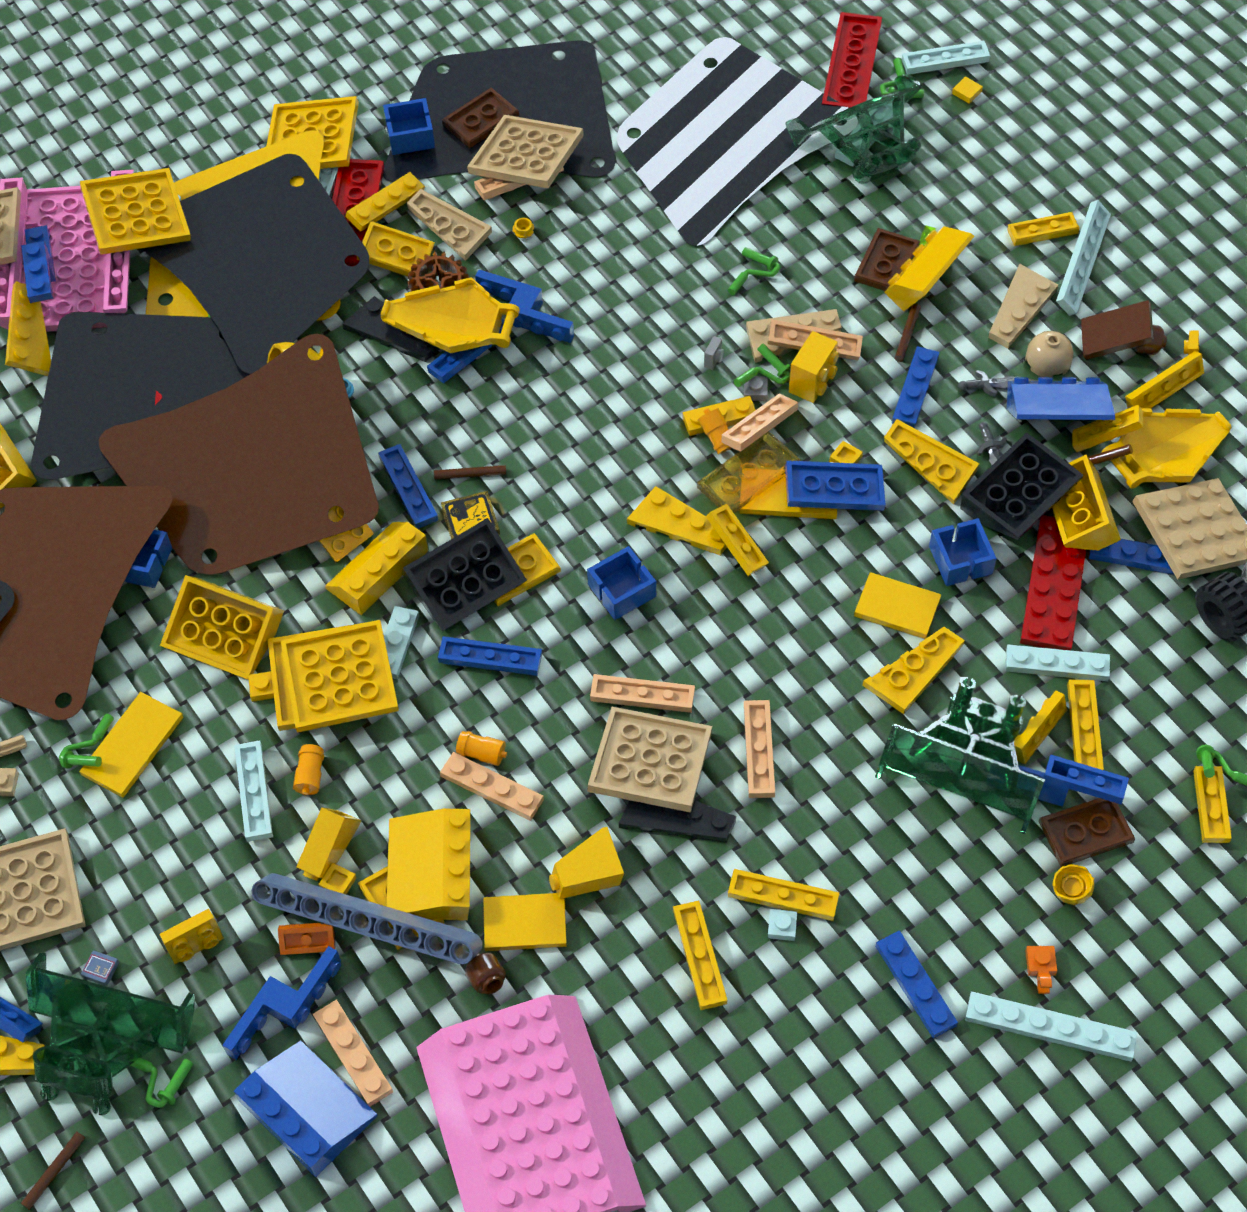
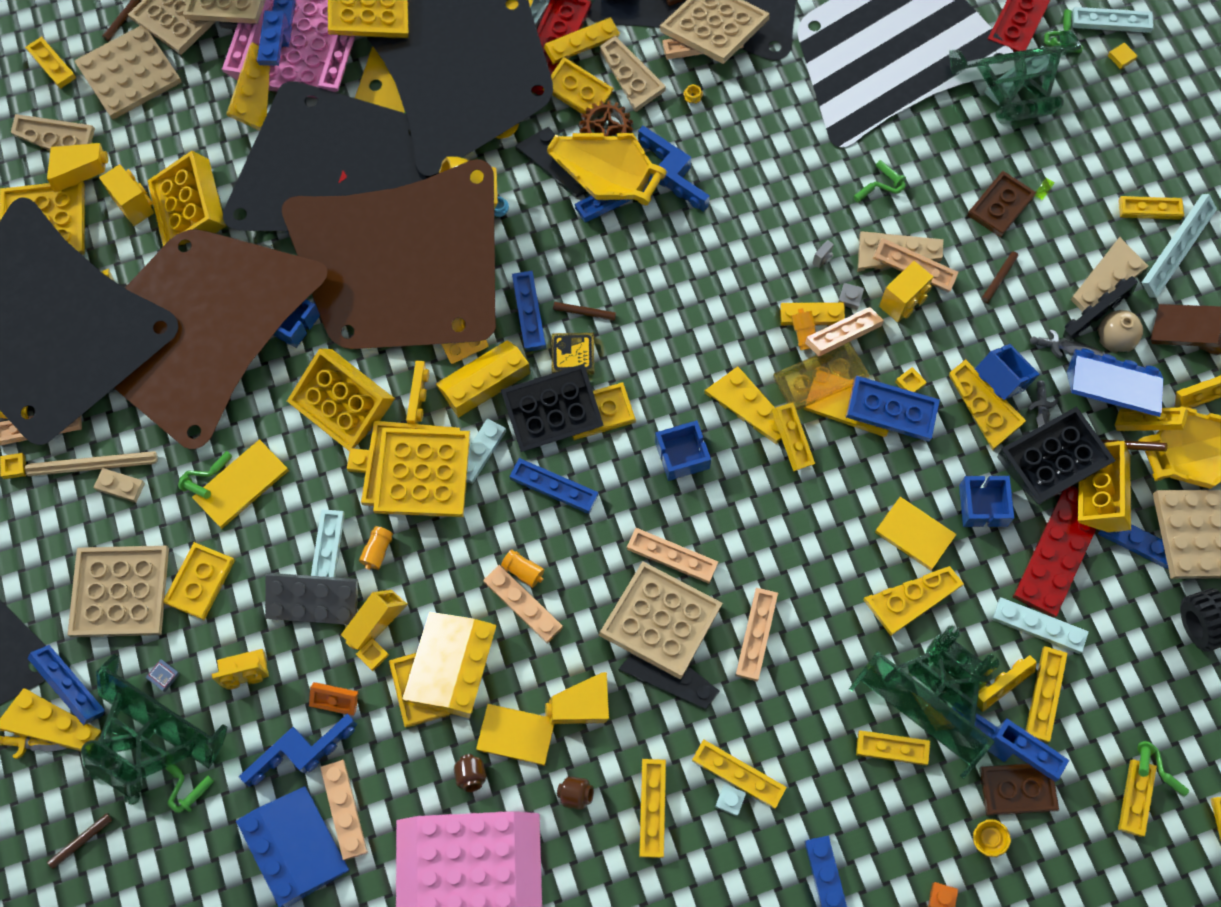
camera: 15 degrees right, 10 degrees up
sand blue beam [251,873,482,964] -> none
bright green piece [734,343,791,387] -> none
yellow slope [884,226,975,311] -> none
blue plate [892,346,940,428] -> none
none -> yellow tile [163,542,235,620]
none -> dark grey plate [265,573,358,625]
none -> yellow plate [406,361,430,424]
none -> reddish brown head [557,776,594,810]
none -> yellow plate [856,730,930,766]
none -> blue piece [975,344,1040,400]
none -> black wing [1063,276,1138,341]

